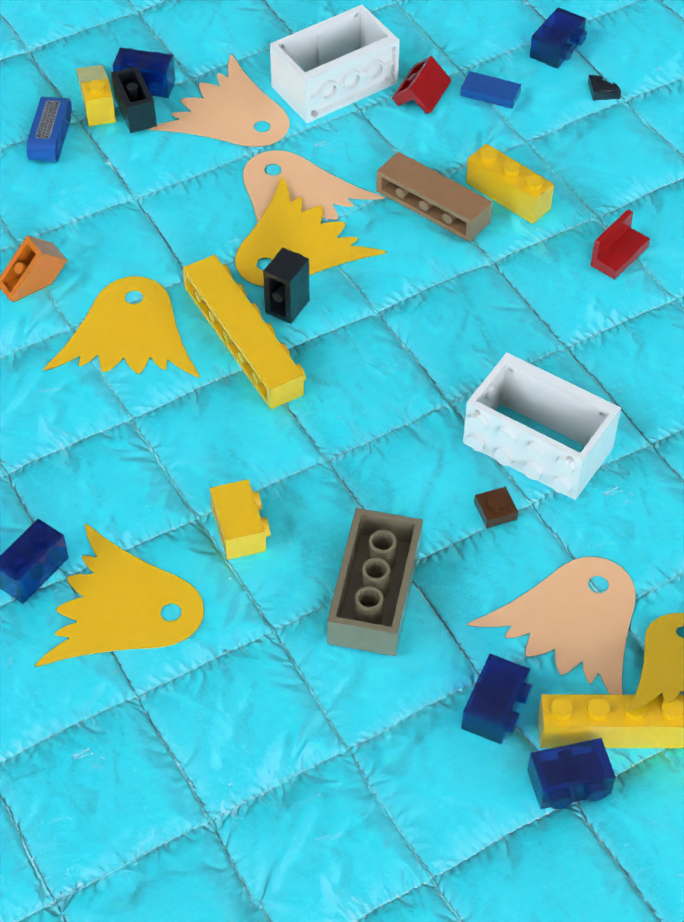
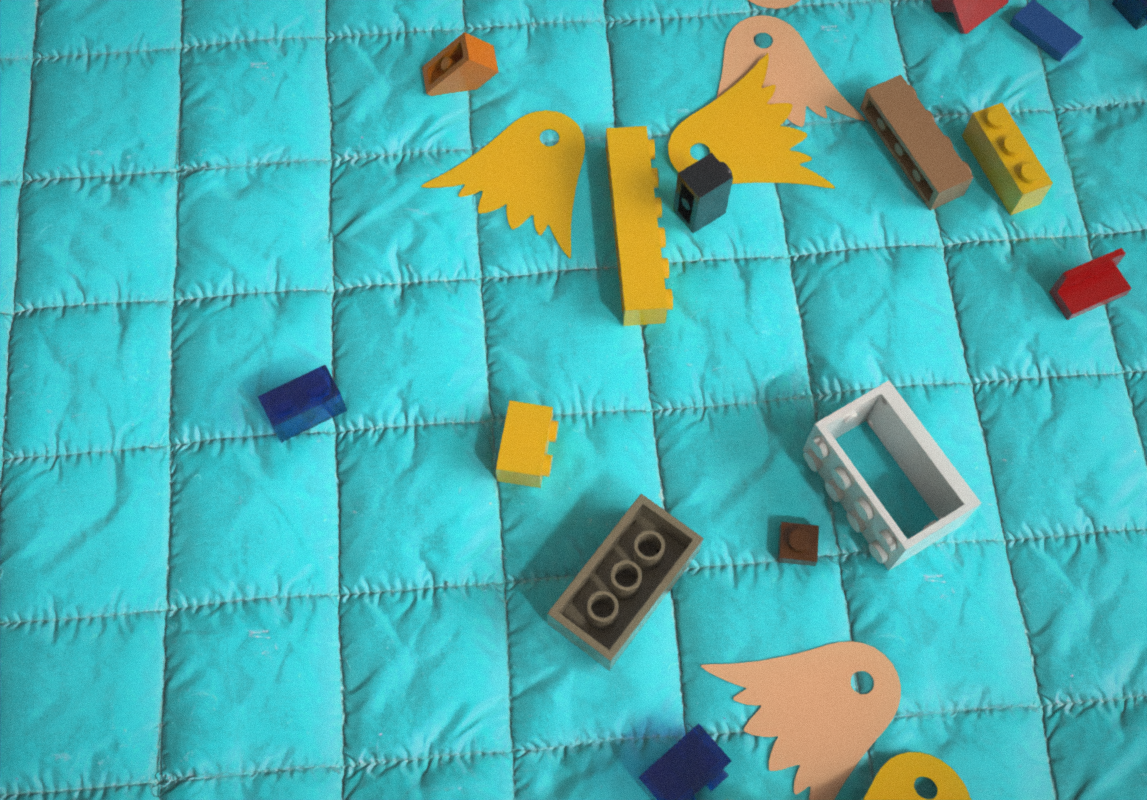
camera: 25 degrees right, 15 degrees up
yellow piece [35,524,204,667] -> none

